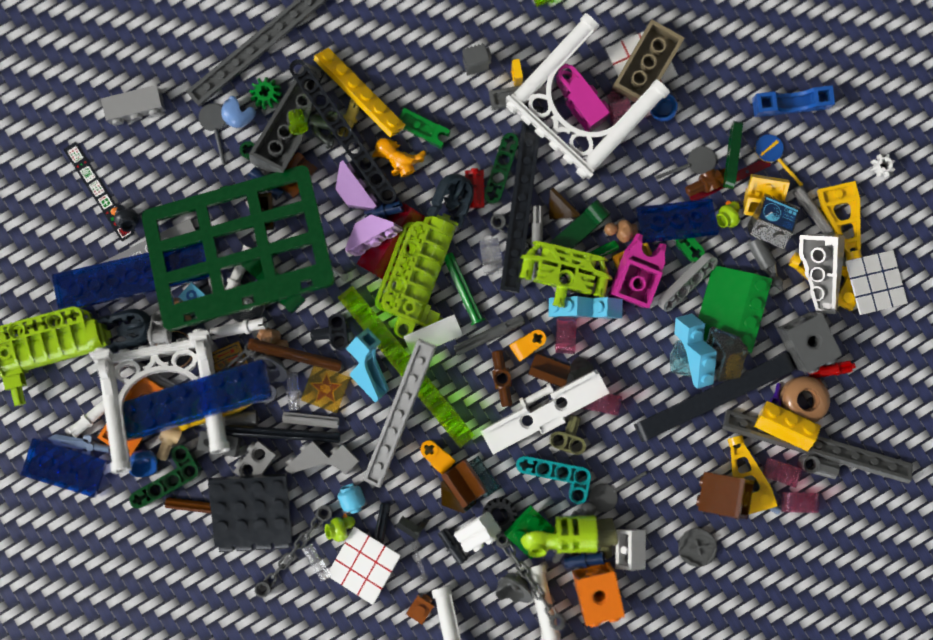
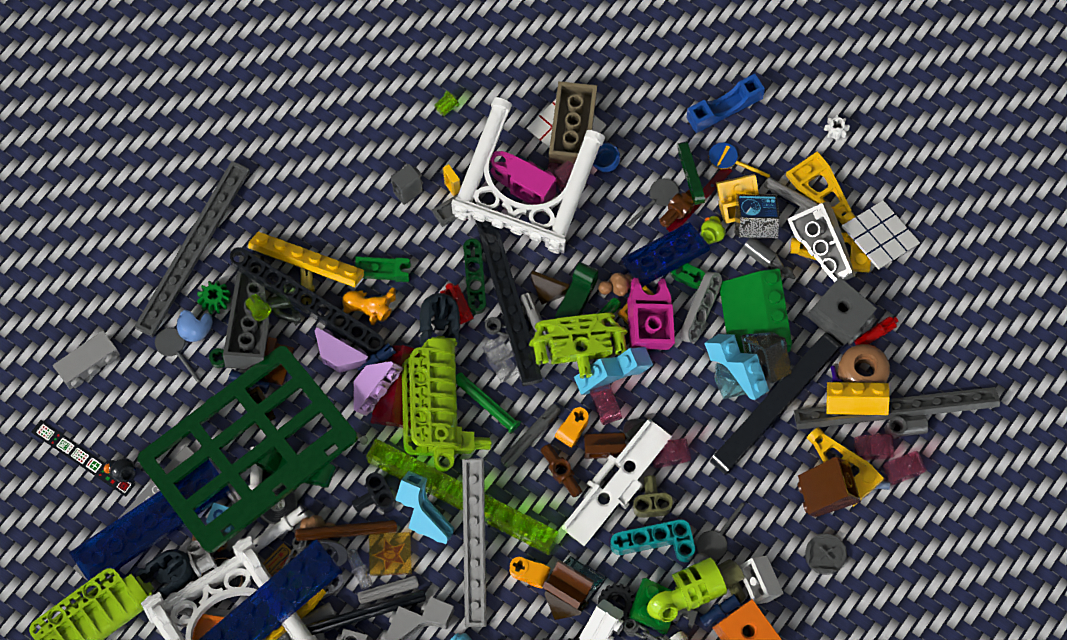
camera: 20 degrees left, 15 degrees down
white sticker [404,314,463,355] -> none

